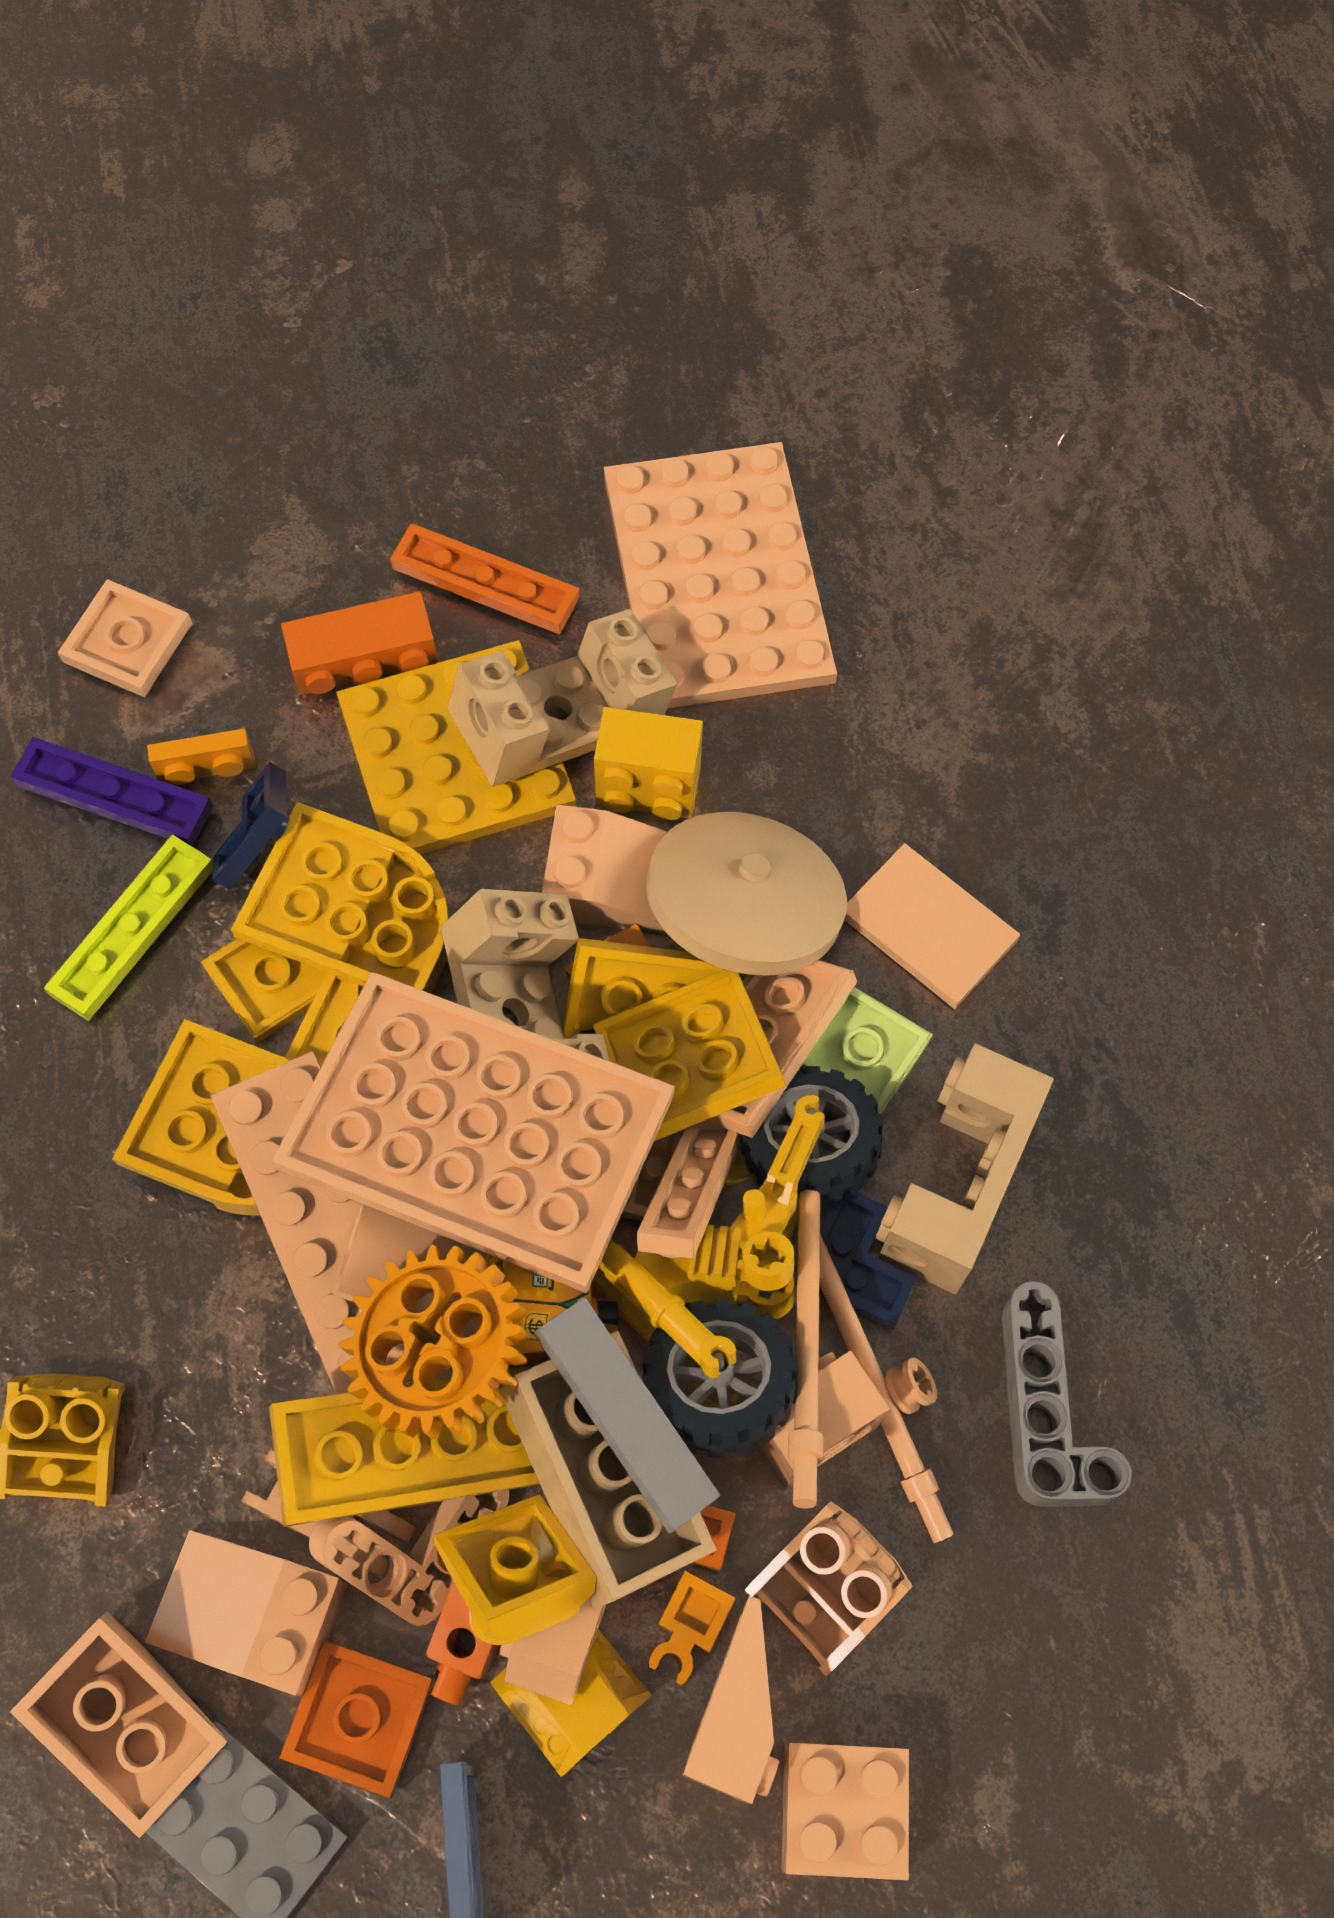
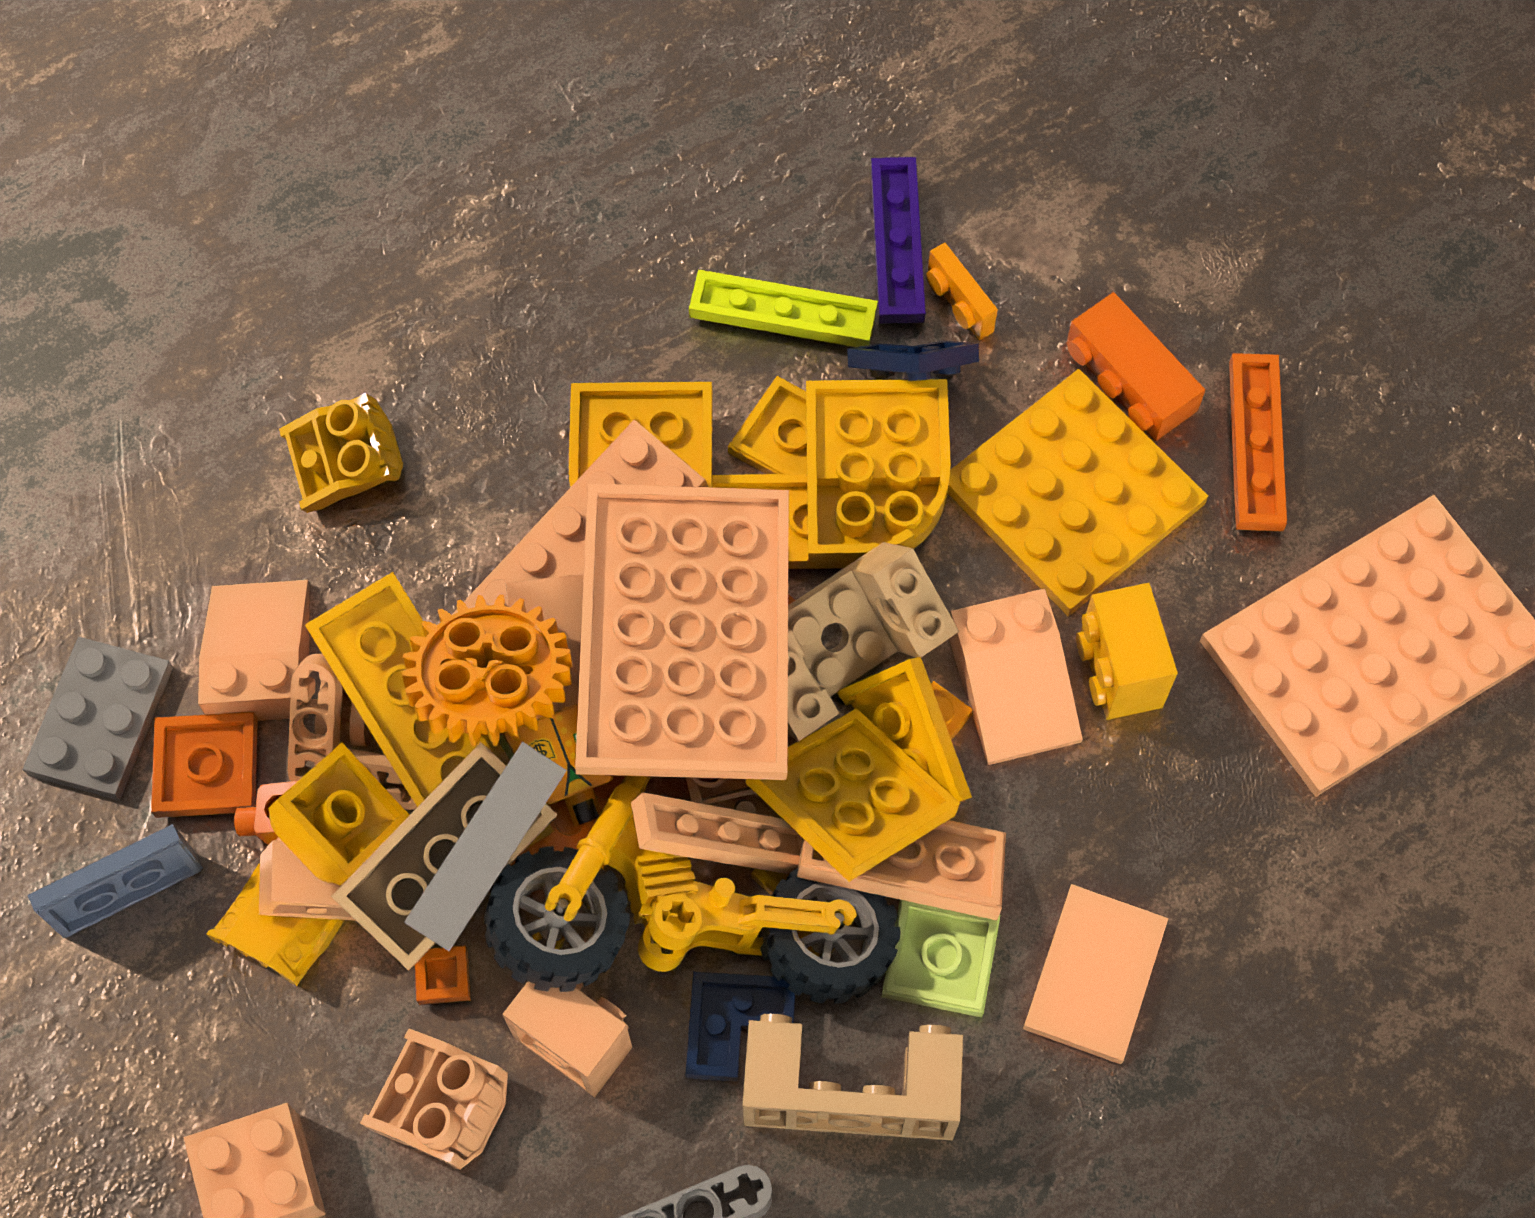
camera: 70 degrees right, 0 degrees up
light nougat slope [10,1611,228,1838] -> none
light nougat plate [58,579,193,697] -> none
tan plate [448,609,678,787] -> none
tan dish [646,812,847,976] -> none
light orange plate [649,1571,736,1686] -> none
light nougat slope [682,1595,779,1804] -> none
light nougat bar [788,1190,823,1509] -> none
light nougat bar [796,1232,954,1543] -> none
light nougat bush [885,1357,937,1414] -> none

